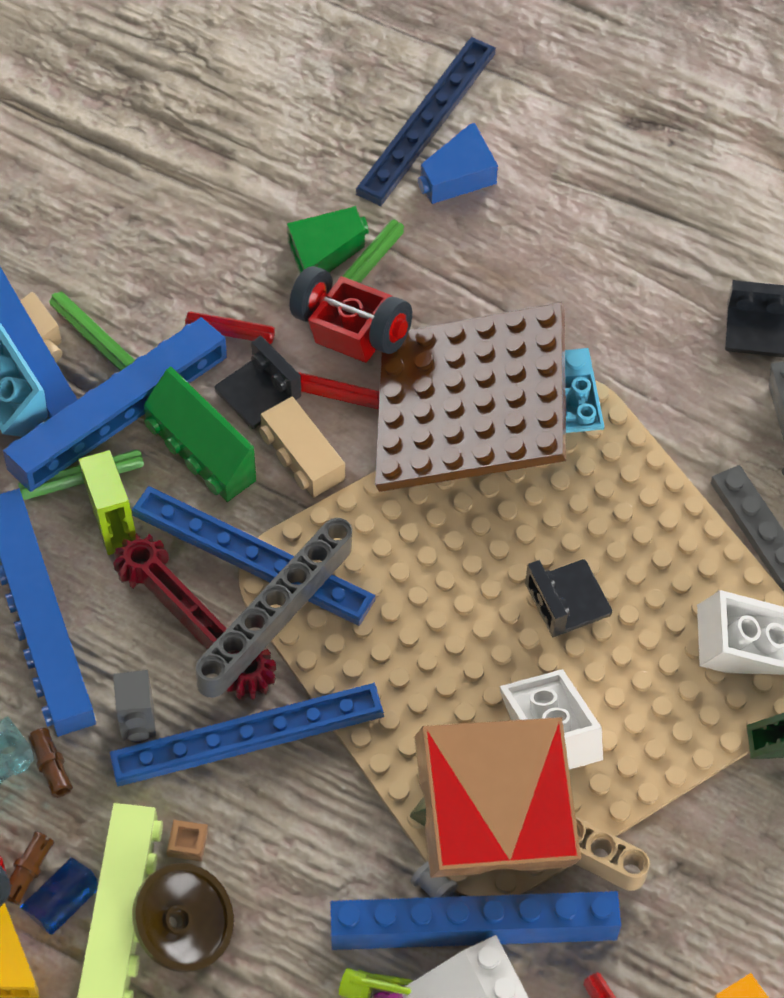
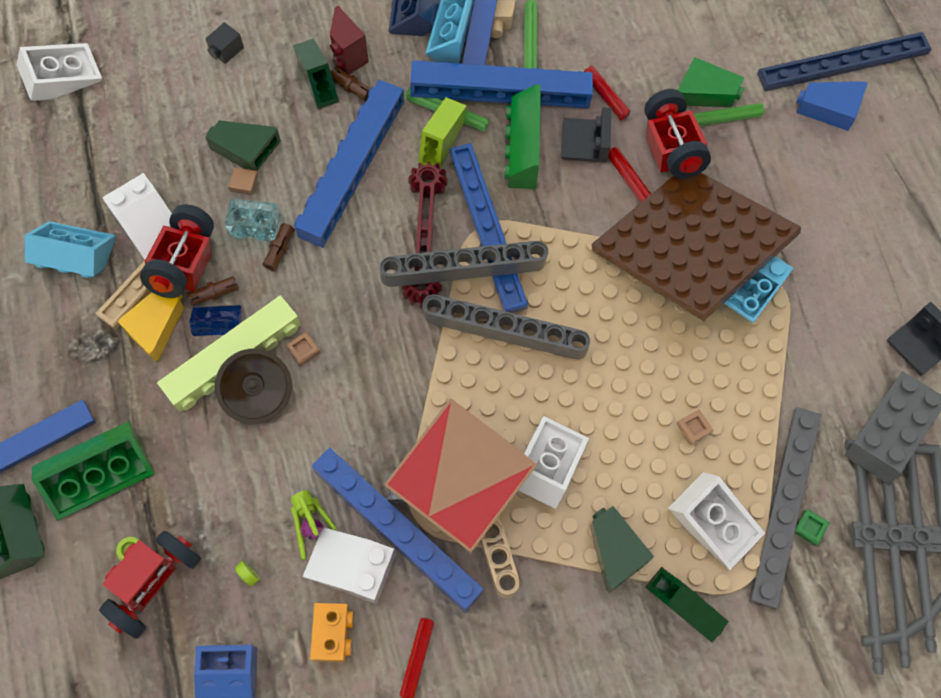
camera: 45 degrees right, 10 degrees up
blue tile [109,683,384,787] -> none
dark grey brick [113,670,156,742] -> none
tan brick [259,396,345,498] -> none
black bracket [525,559,612,638] -> none
none -> dark grey beam [423,294,590,359]
none -> dark green slope [590,506,654,593]
none -> medium nougat plate [677,409,714,445]

